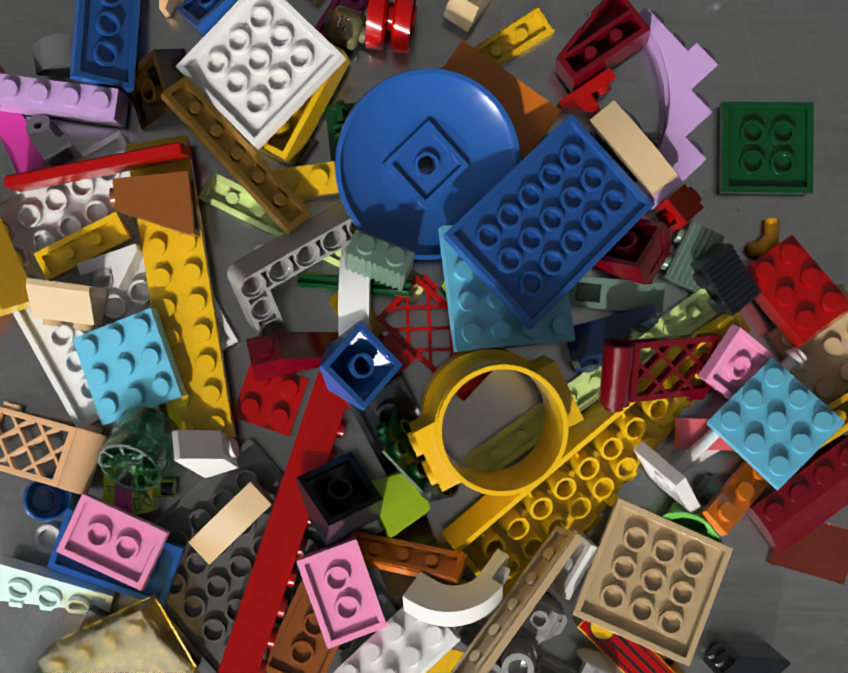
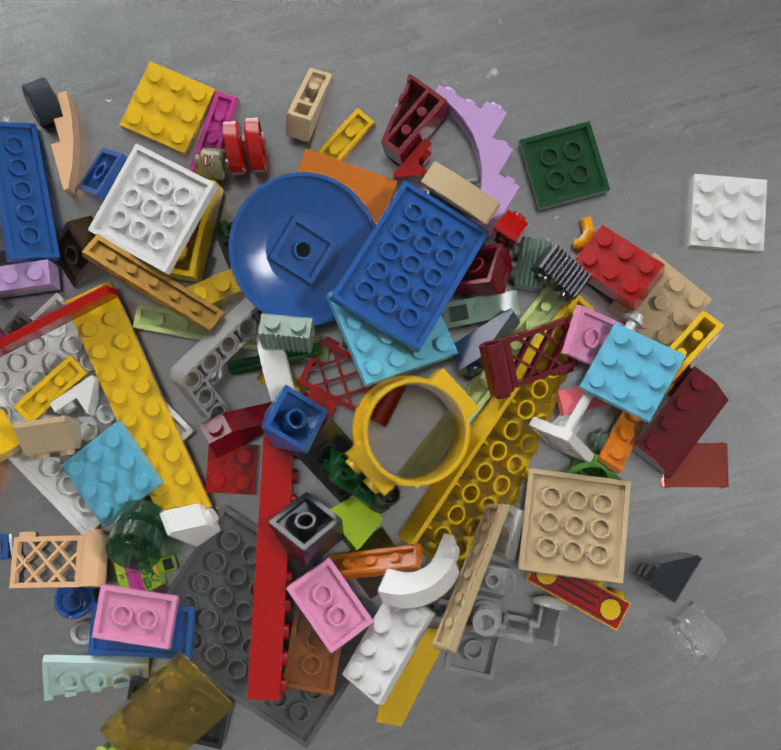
camera: 15 degrees left, 5 degrees down
dark orange slope [109,171,200,238] -> none
tan slope [188,479,275,565] -> none

